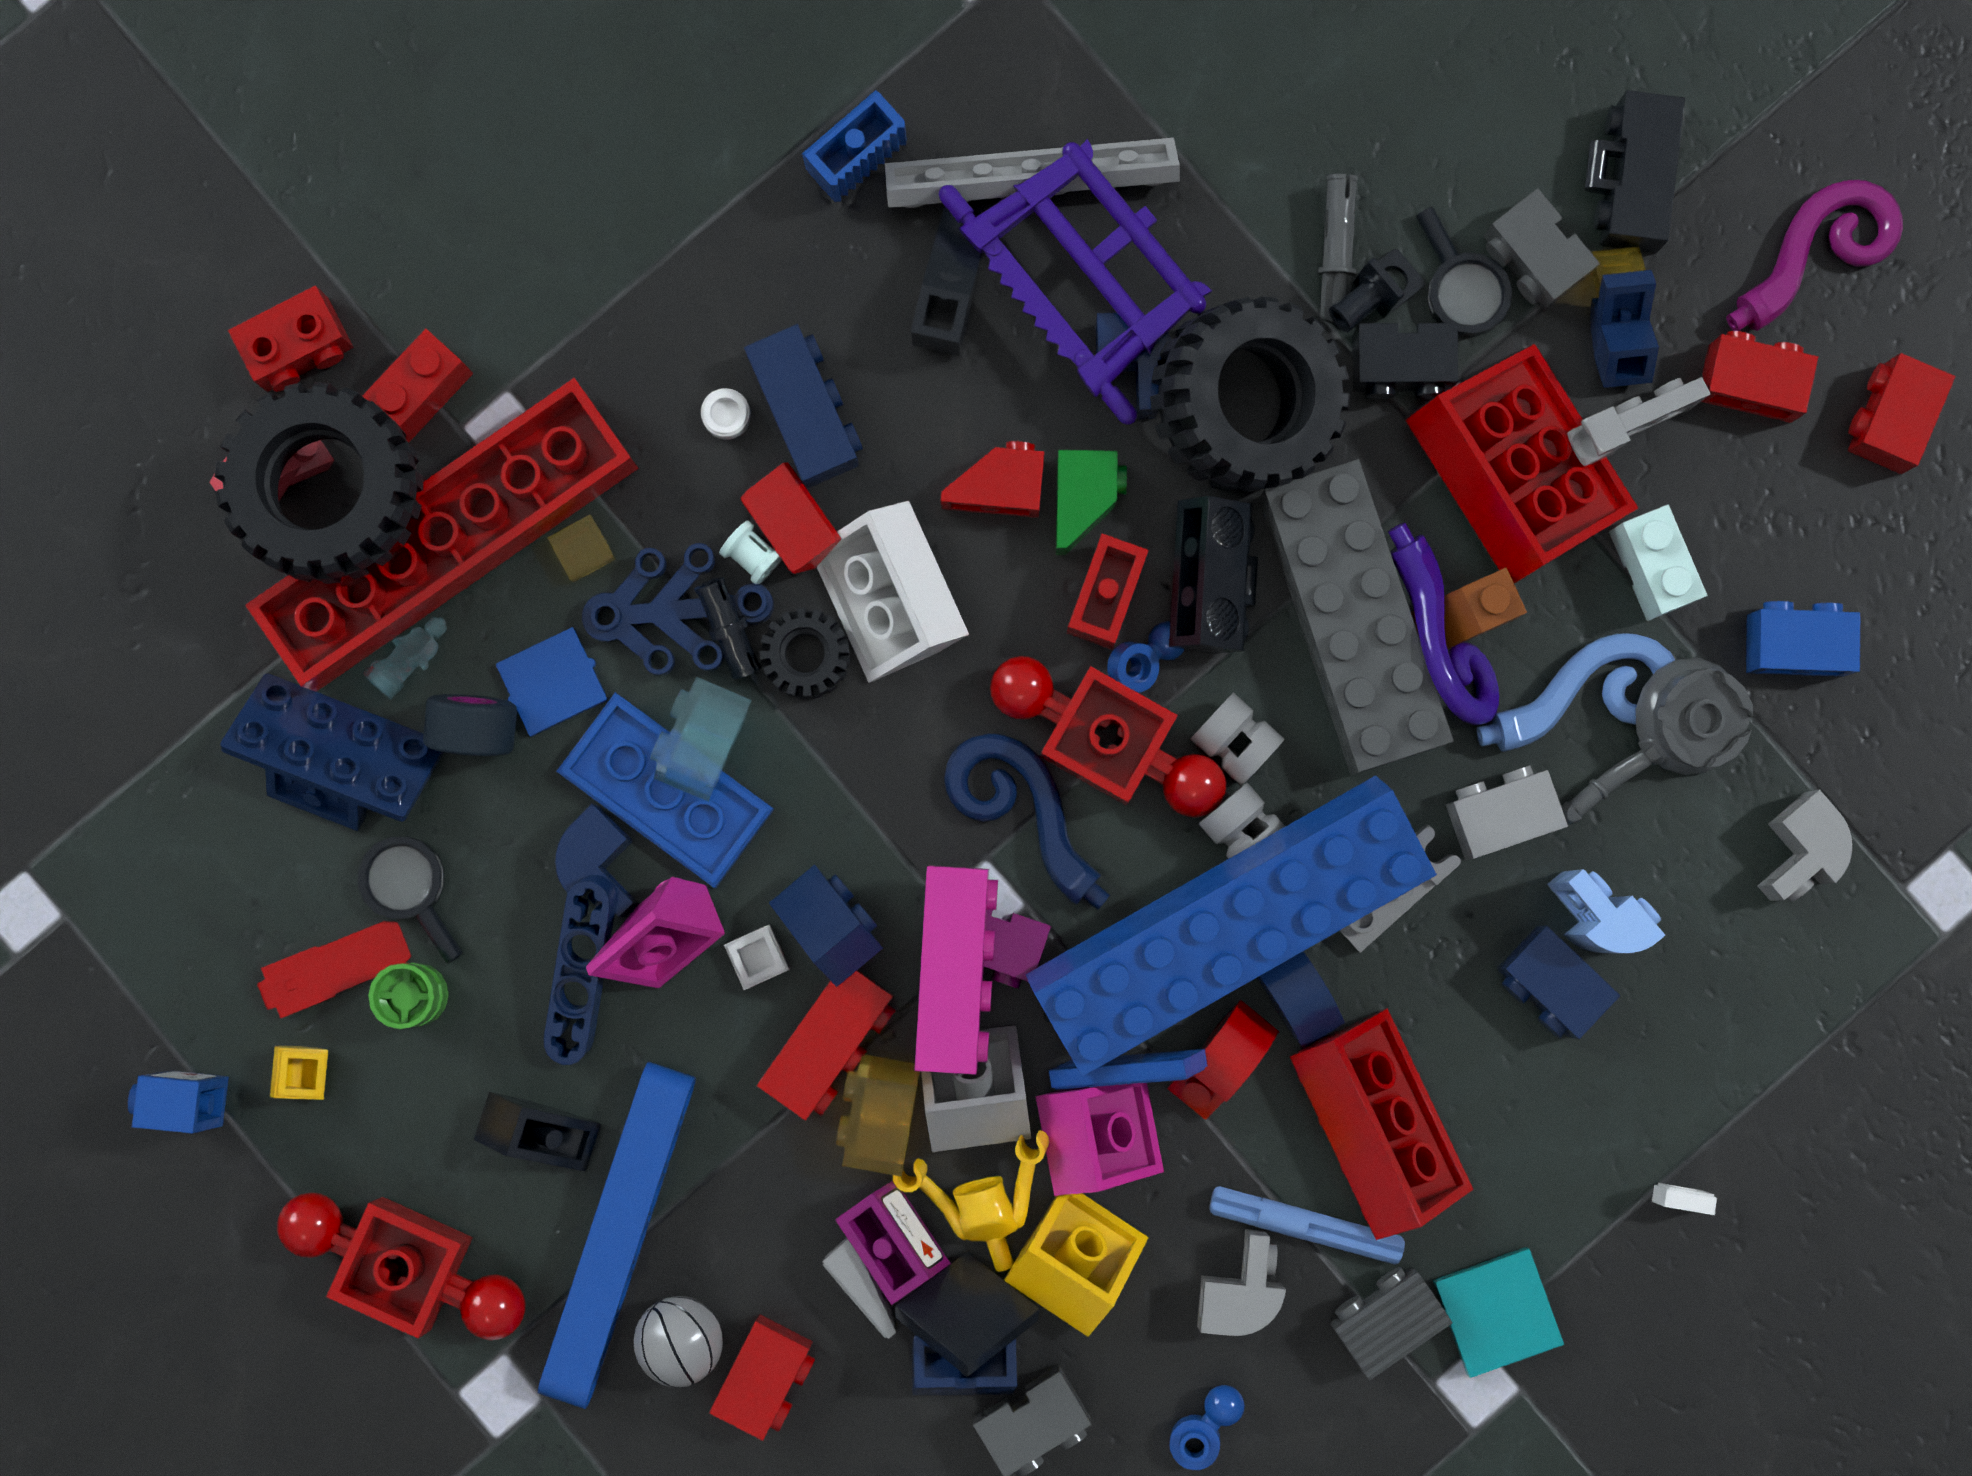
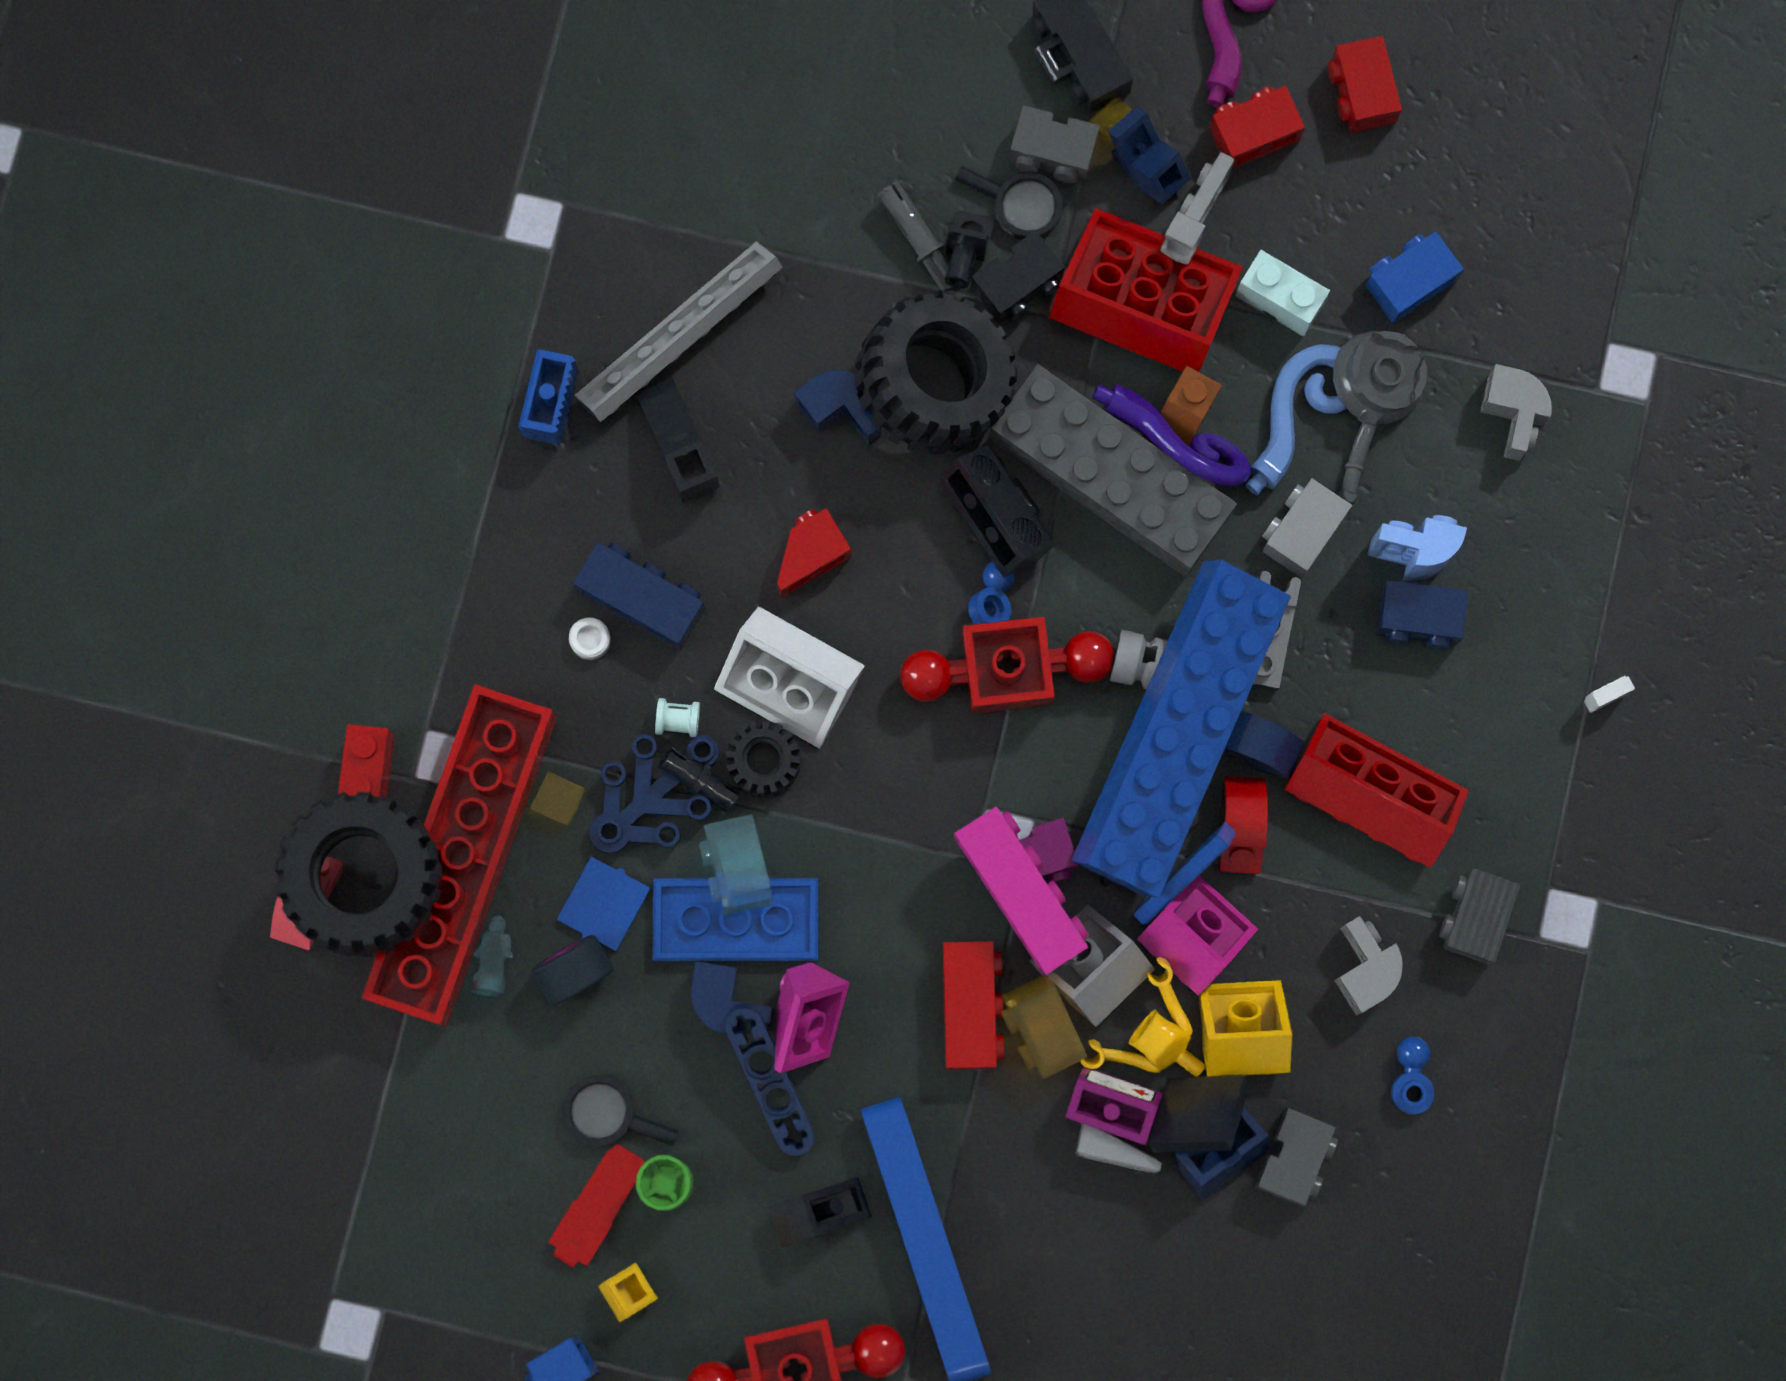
camera: 40 degrees left, 5 degrees down
dark blue bracket [220,673,444,831] -> none
red brick [228,285,354,392] -> none
light grey piece [634,1296,723,1387] -> none
red brick [709,1314,815,1441] -> none
white tile [724,924,790,990] -> none
red slope [740,462,842,574] -> none
dark blue brick [769,865,883,987] -> none
dark purple piece [938,139,1212,425] -> none
dark blue plant [944,733,1110,910] -> none
green slope [1056,450,1127,555] -> none
red brick [1066,533,1149,650] -> none
light grey wheel [1190,692,1284,786] -> none
medium blue axle [1209,1186,1405,1265] -> none
teal tile [1433,1247,1564,1378] -> none

